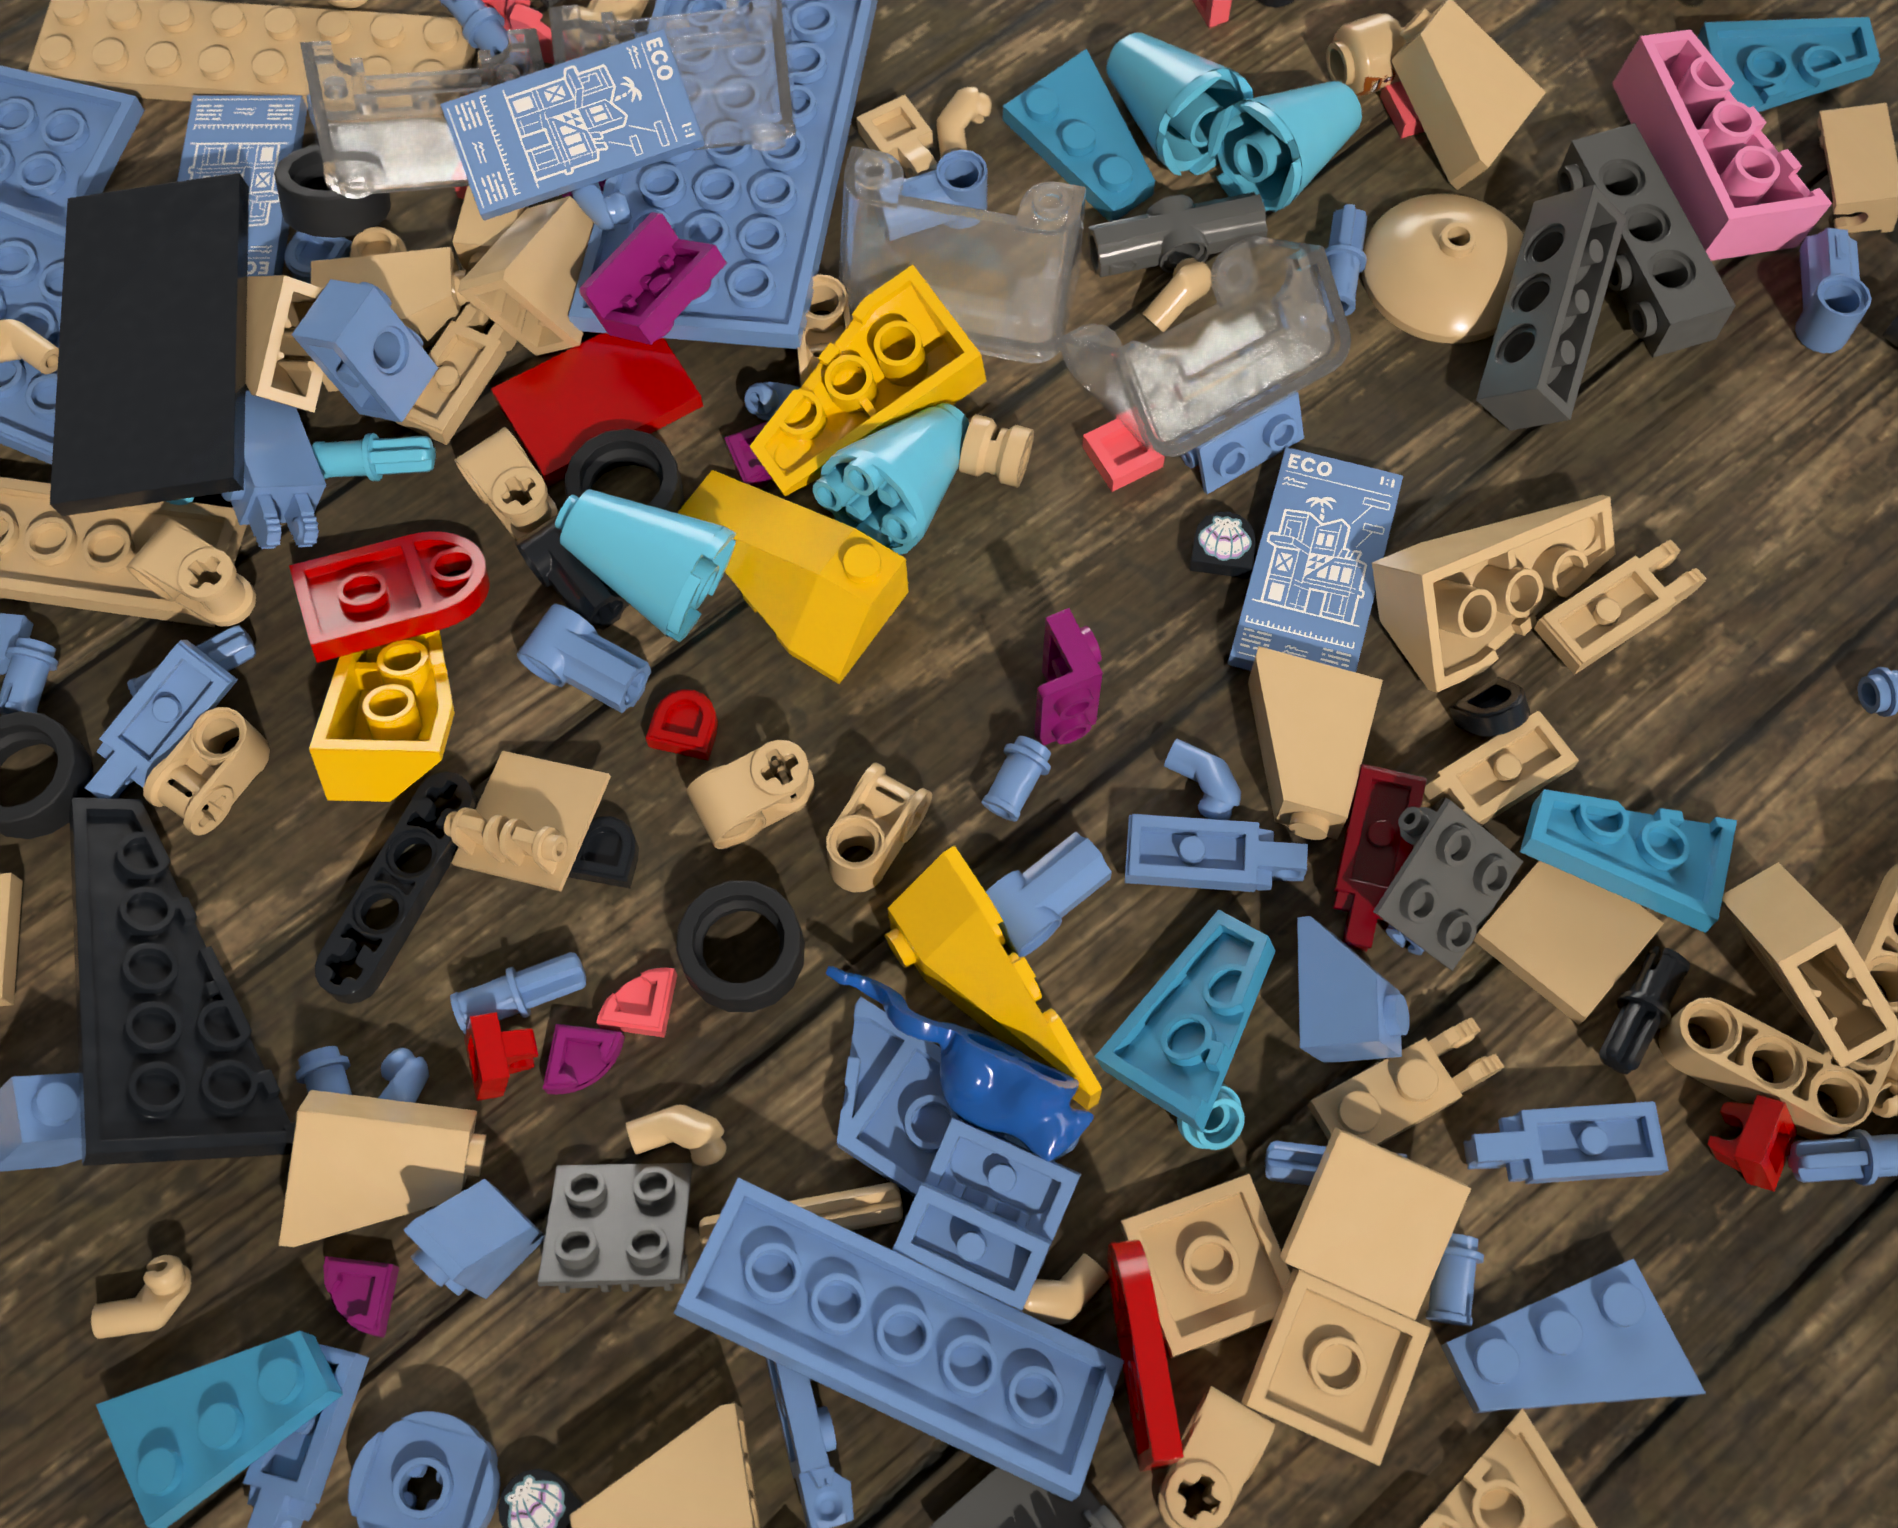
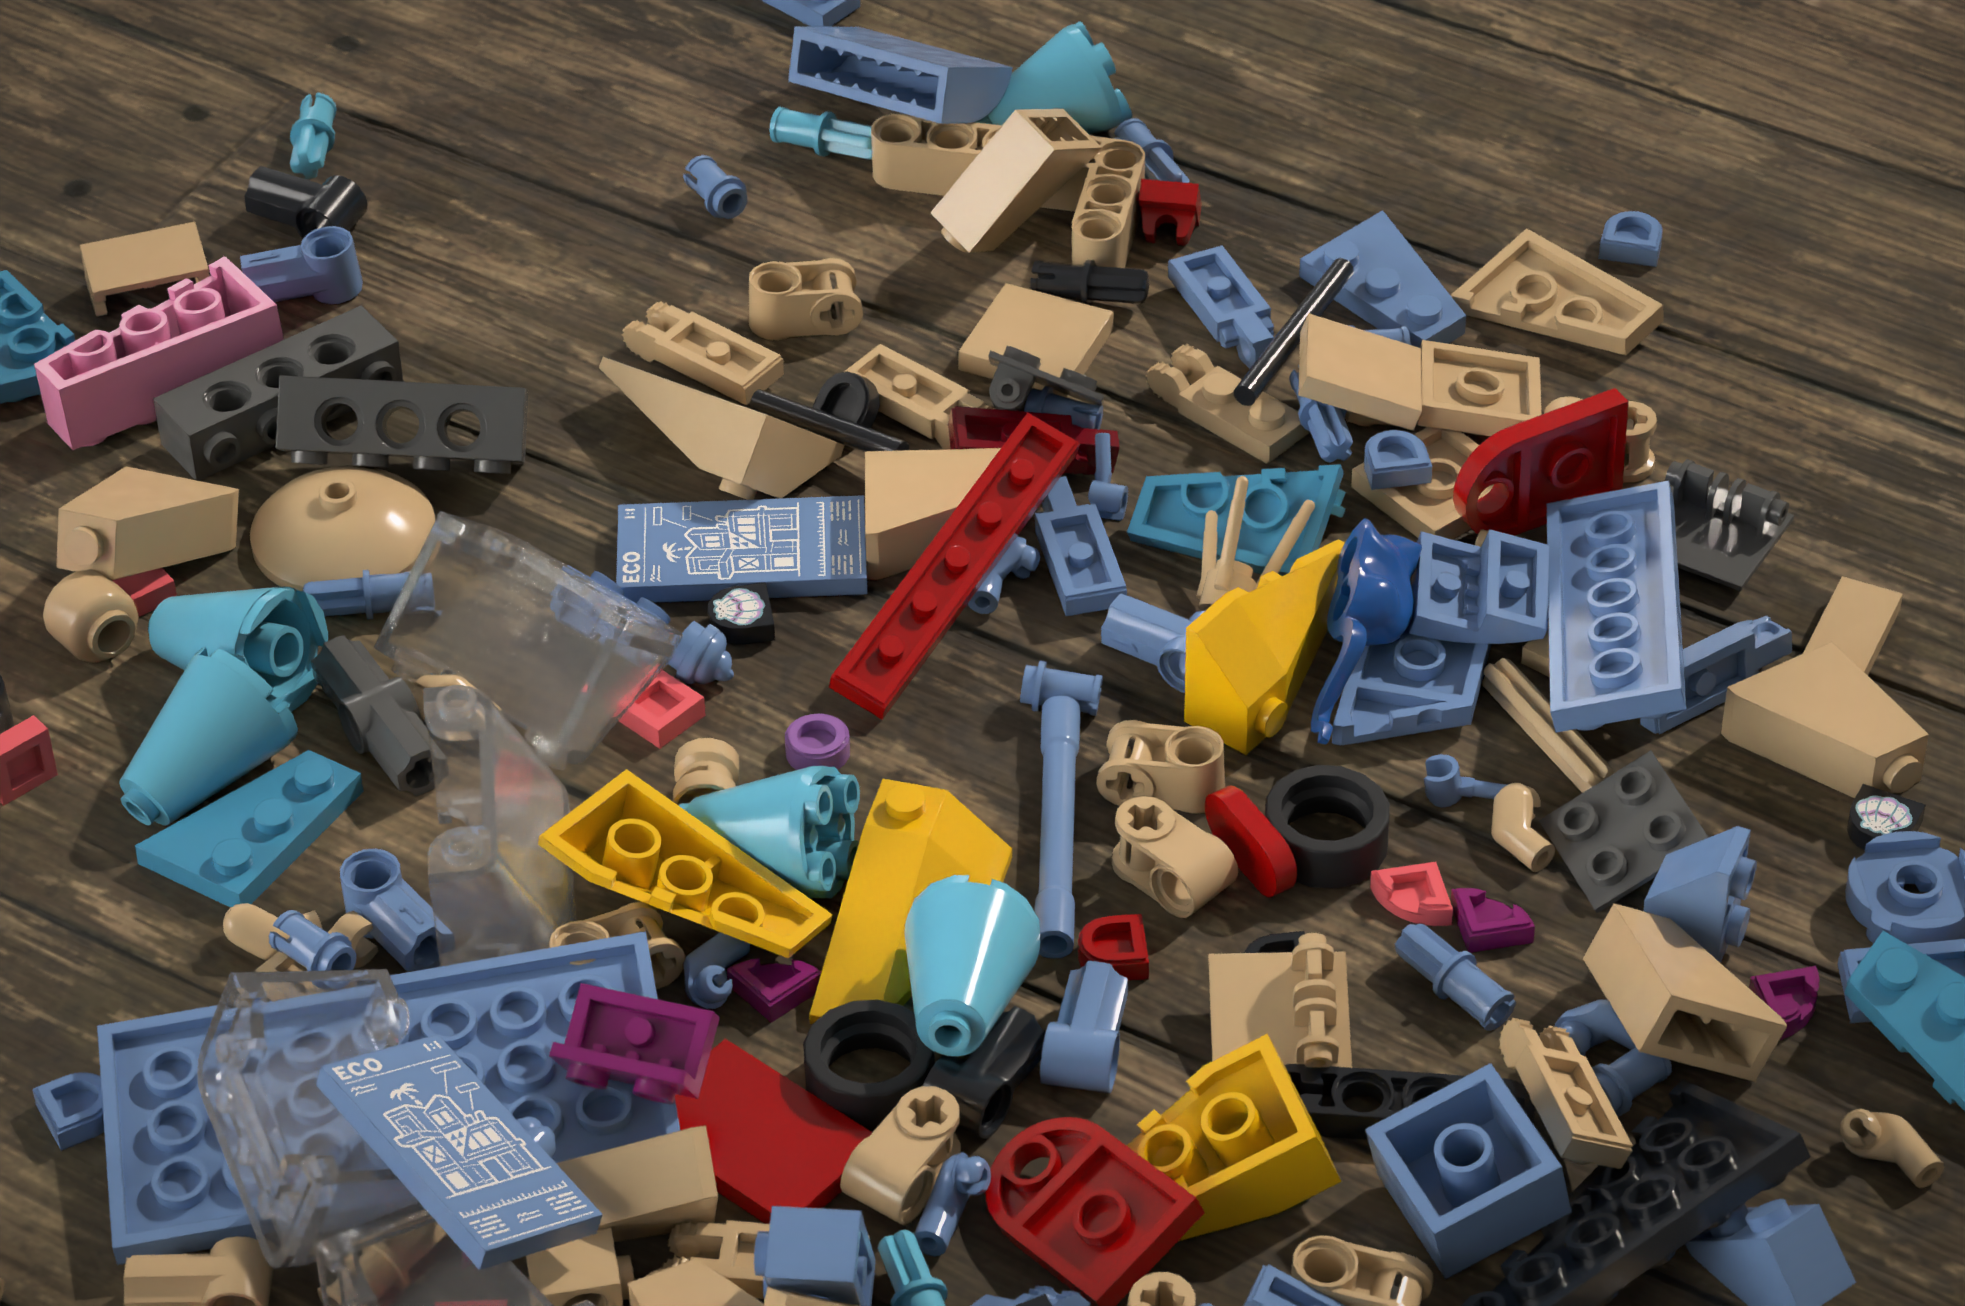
camera: 110 degrees left, 25 degrees down
red tile [464,1012,538,1101] -> none
magenta bracket [1034,608,1103,746] -> none
medium blue slope [1297,916,1409,1063] -> none
dark azure wing [1520,789,1737,933] -> none
none -> medium blue pin [269,910,356,984]
none -> medium blue plate [666,621,734,684]
none -> tan piece [749,258,863,340]
none -> black bar [750,389,909,452]
none -> medium lavender tile [785,714,850,770]
none -> red tile [829,413,1080,720]
none -> medium blue arm [914,1152,991,1256]
none -> medium blue piece [1034,696,1080,958]
none -> medium blue hand [1088,433,1128,520]
none -> tan plant [1196,476,1315,611]
none -> red tile [1205,785,1297,897]
none -> black bar [1233,258,1354,406]
none -> medium blue tile [1364,430,1433,490]
none -> medium blue brick [1365,1063,1571,1279]
none -> medium blue hand [1424,754,1507,807]
none -> tan hinge [1499,1018,1633,1169]

